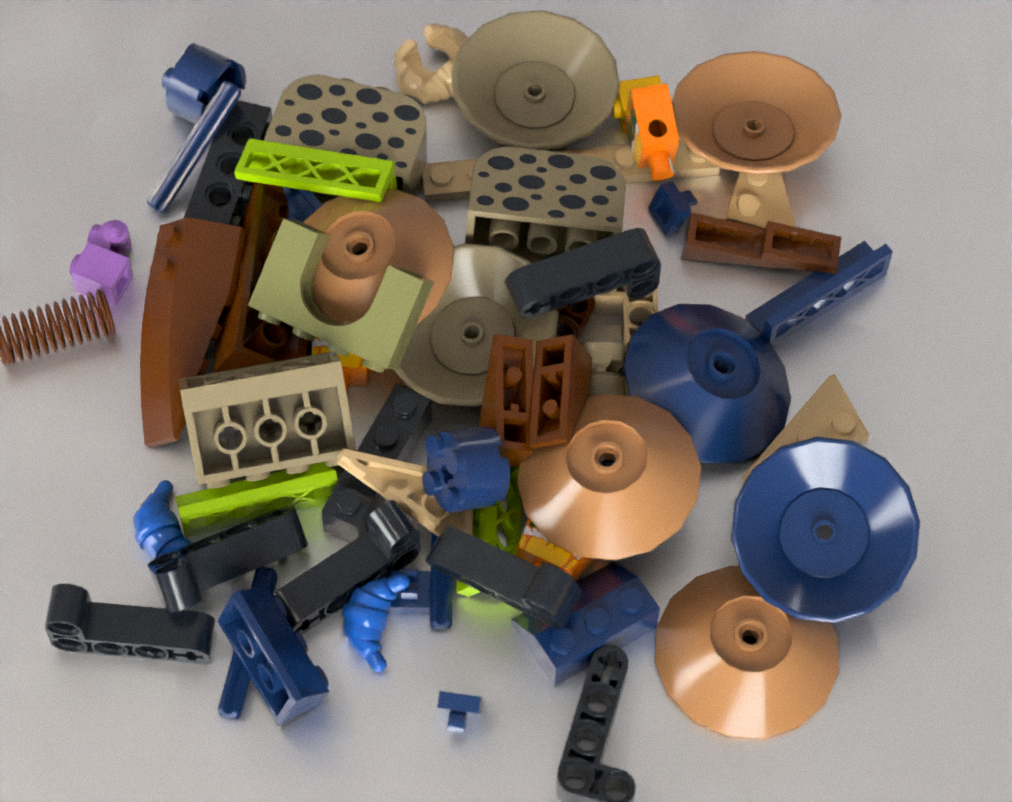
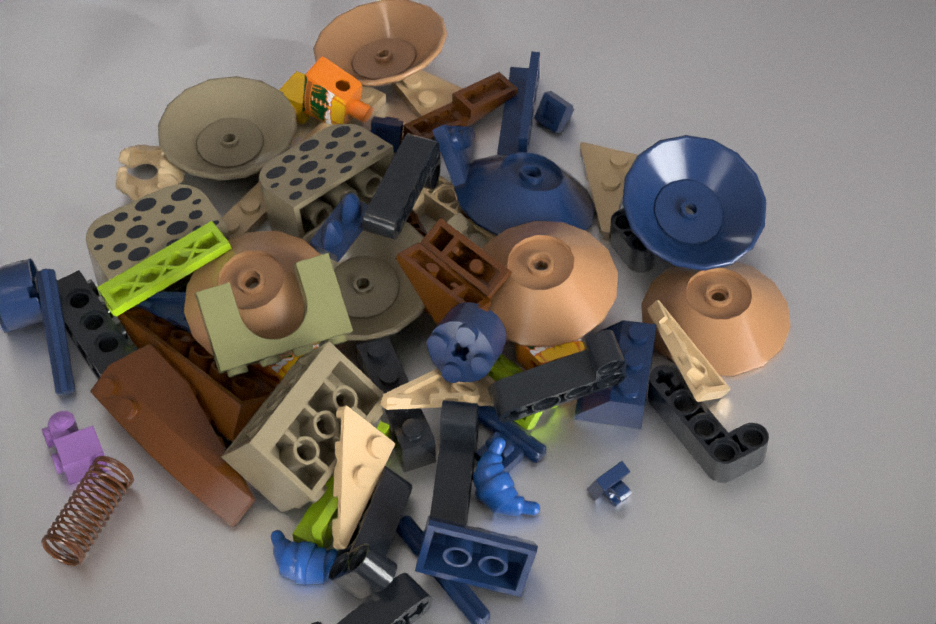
camera: 45 degrees left, 10 degrees down
none -> dark blue tile [310,193,368,262]
none -> tan wing [332,405,396,550]
none -> dark blue wing [432,125,476,187]
none -> dark blue tile [534,91,575,133]
none -> tan wing [647,300,731,402]

